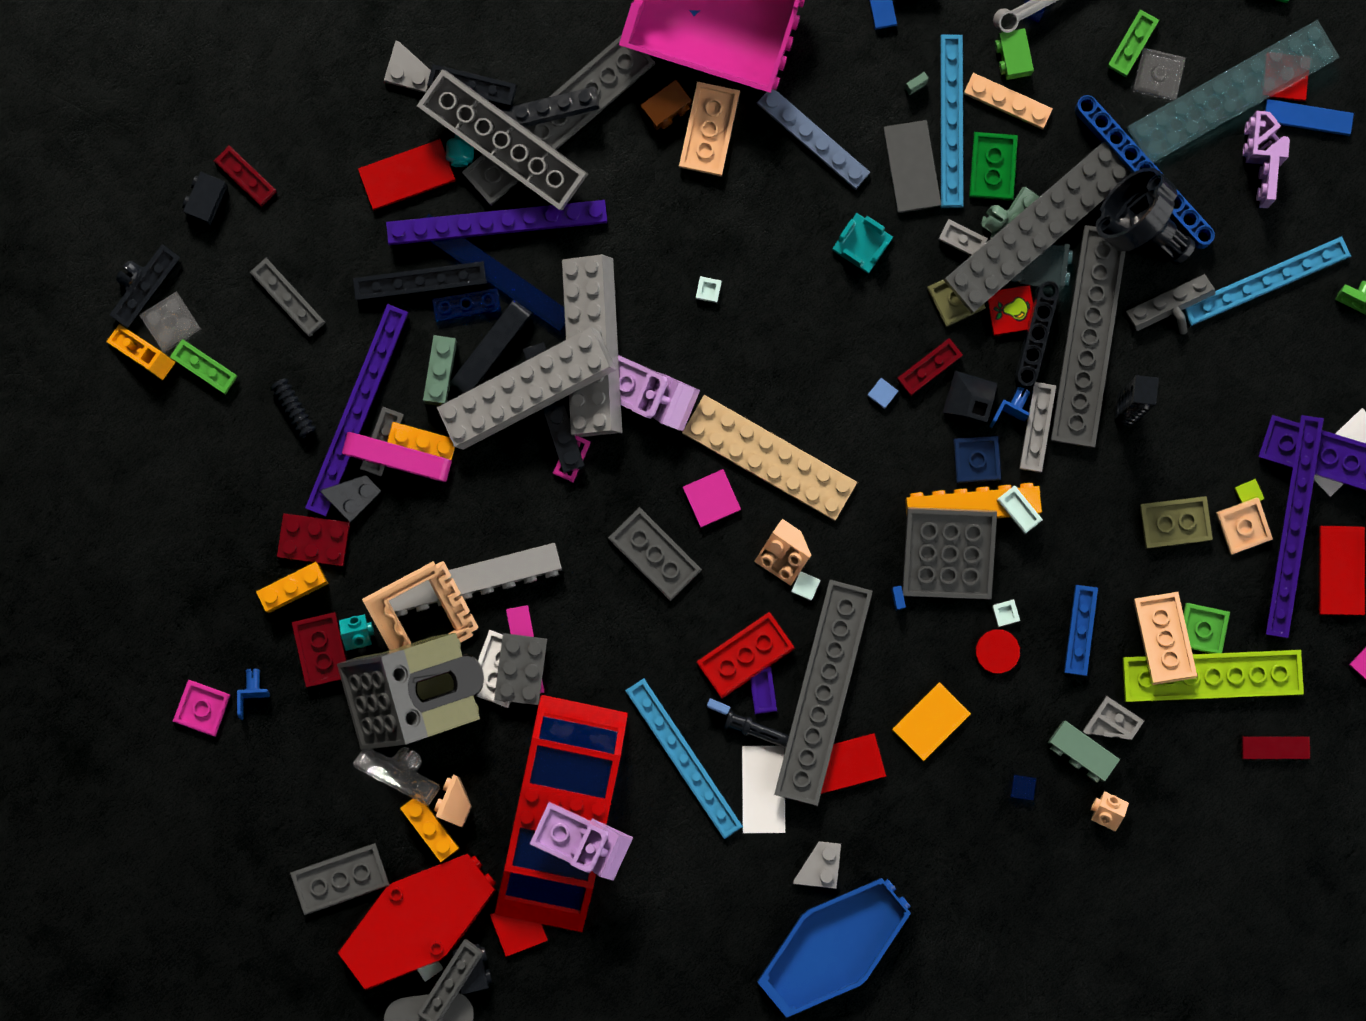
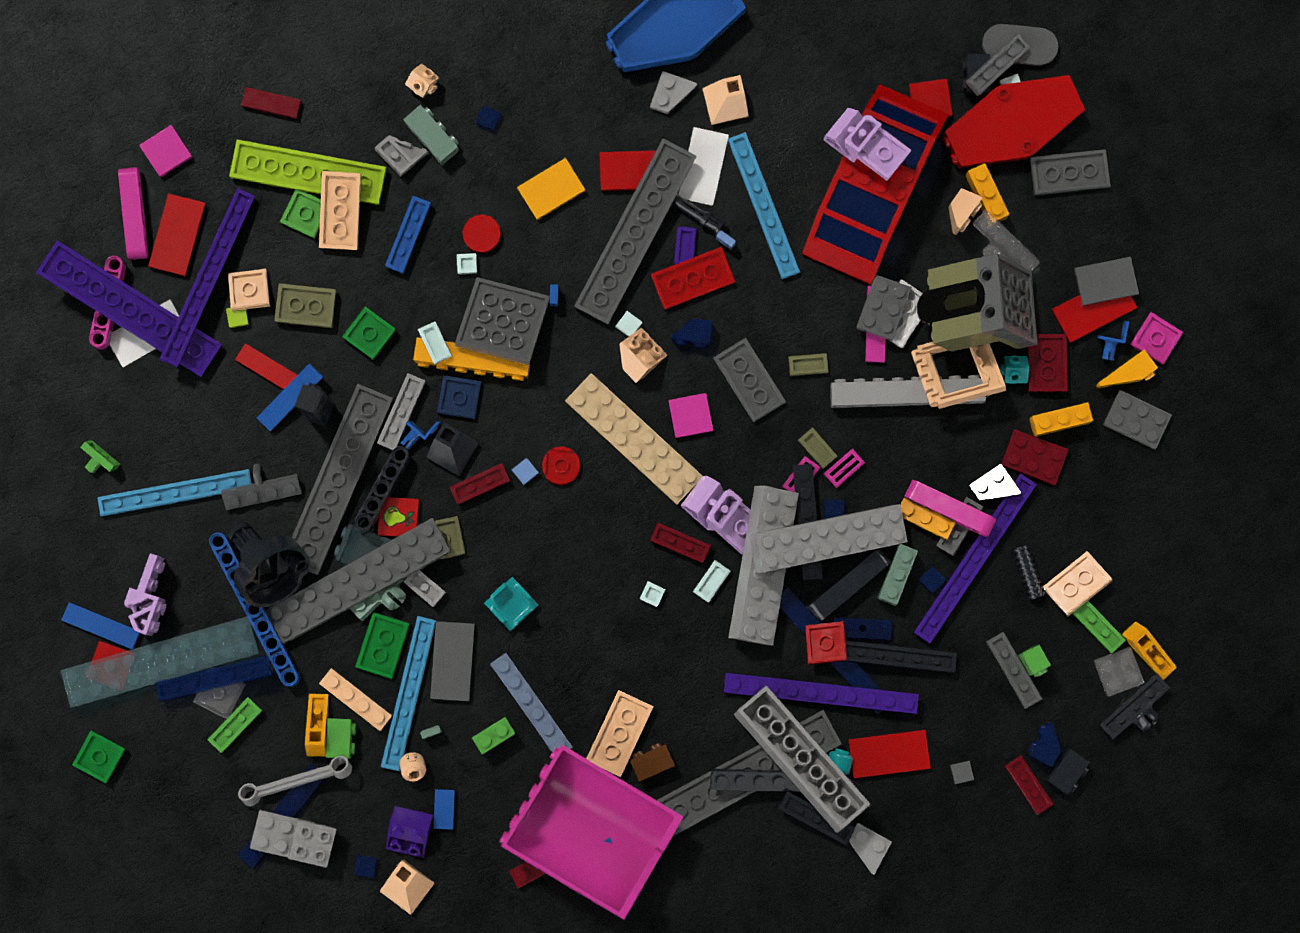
camera: 165 degrees left, 0 degrees up
none -> clear blue plate [155,656,272,702]
none -> red tile [235,343,298,389]
none -> blue tile [257,363,324,431]
none -> light orange slope [305,694,329,756]
none -> green plate [342,306,396,360]
none -> light nougat head [399,752,426,781]
none -> bright green brick [472,717,516,754]
none -> red tile [542,446,580,485]
none -> dark red plate [650,523,711,563]
none -> clear blue slope [671,318,713,348]
none -> light aqua tile [693,560,730,603]
none -> light nougat slope [703,75,748,125]
none -> olive tile [788,353,828,376]
none -> olive tile [798,427,838,469]
none -> red tile [805,621,848,665]
none -> dark pink tile [824,449,865,488]
none -> clear blue tile [824,499,844,519]
none -> clear blue tile [918,566,946,594]
none -> dark grey tile [950,761,974,784]
none -> bright green brick [1017,645,1051,677]
none -> clear blue slope [1028,722,1061,767]
none -> light nougat tile [1043,551,1113,616]
none -> red tile [1051,295,1137,343]
none -> dark grey tile [1074,257,1139,306]
none -> light orange slope [1095,350,1158,388]
none -> dark grey plate [1103,390,1172,450]

